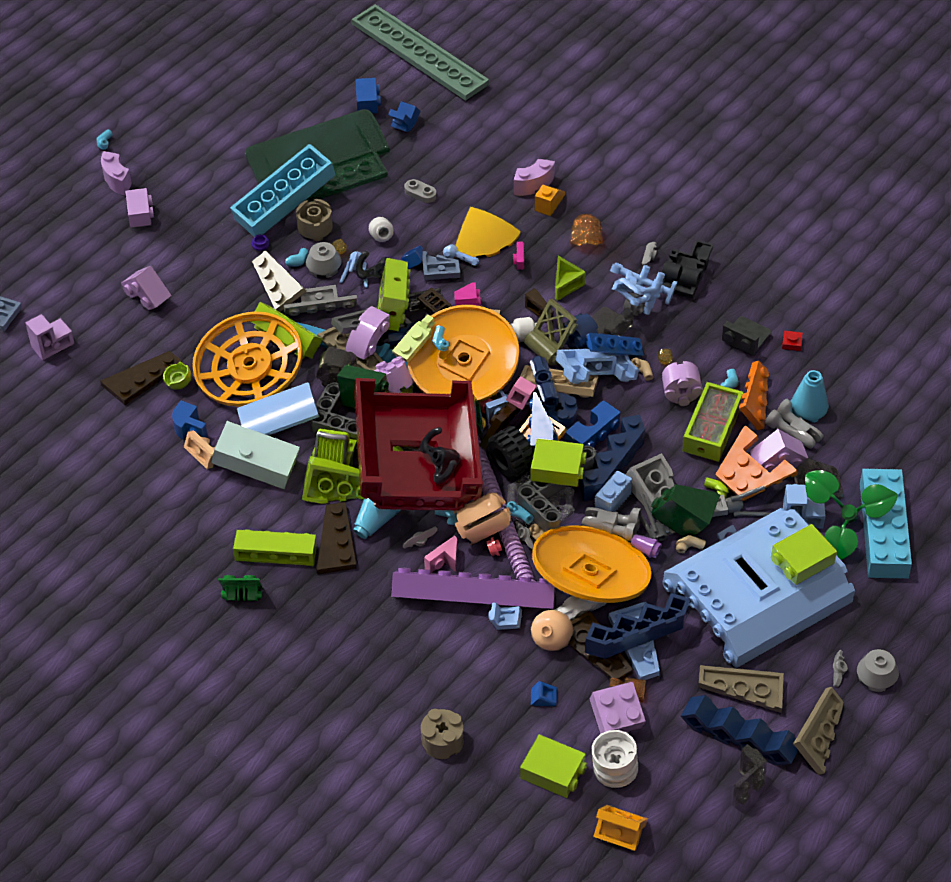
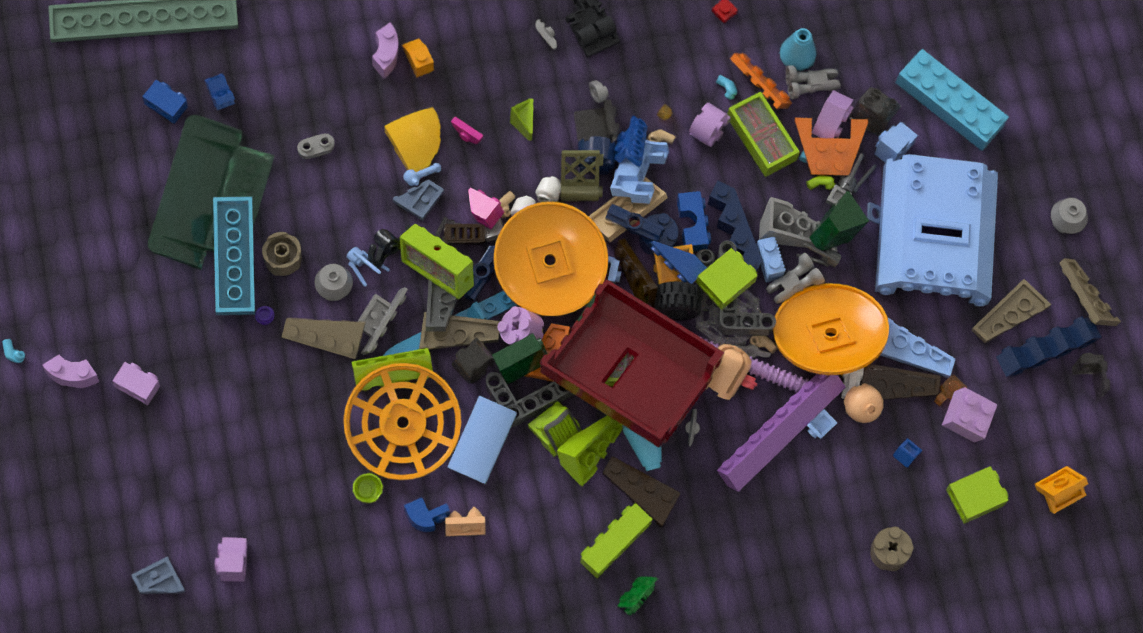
camera: 60 degrees left, 20 degrees up
dark brown wing [100,351,182,405] -> none
lavender brick [121,266,172,310] -> none
light aqua brick [211,421,300,489] -> none
medium azure arm [285,248,309,267] -> none
clear yellow hinge [332,239,346,255] -> none
lavender brick [345,306,390,360] -> none
white head [369,217,394,242] -> none
yellowish green hinge [392,315,435,363] -> none
blue slope [401,245,423,269] -> none
black piece [420,427,460,485] -> none
bright pink slope [424,536,457,573] -> none
medium azure arm [432,325,449,351] -> none
bright pink brick [506,376,536,409] -> none
medium azure arm [506,501,534,524] -> none
dark brown slope [525,288,554,325] -> none
clear orange hair [569,214,603,246] -> none
dark blue brick [585,593,691,659] -> none
white wheel [592,730,638,788] -> none
light blue piece [610,263,678,315] -> none
medium lavender cone [631,534,662,558] -> none
tan arm [676,535,706,553] -> none
pearl dark grey bracket [722,316,771,356] -> none
lime brick [771,524,837,585] -> none
green plant [805,470,898,560] -> none
light grey piece [833,650,848,687] -> none

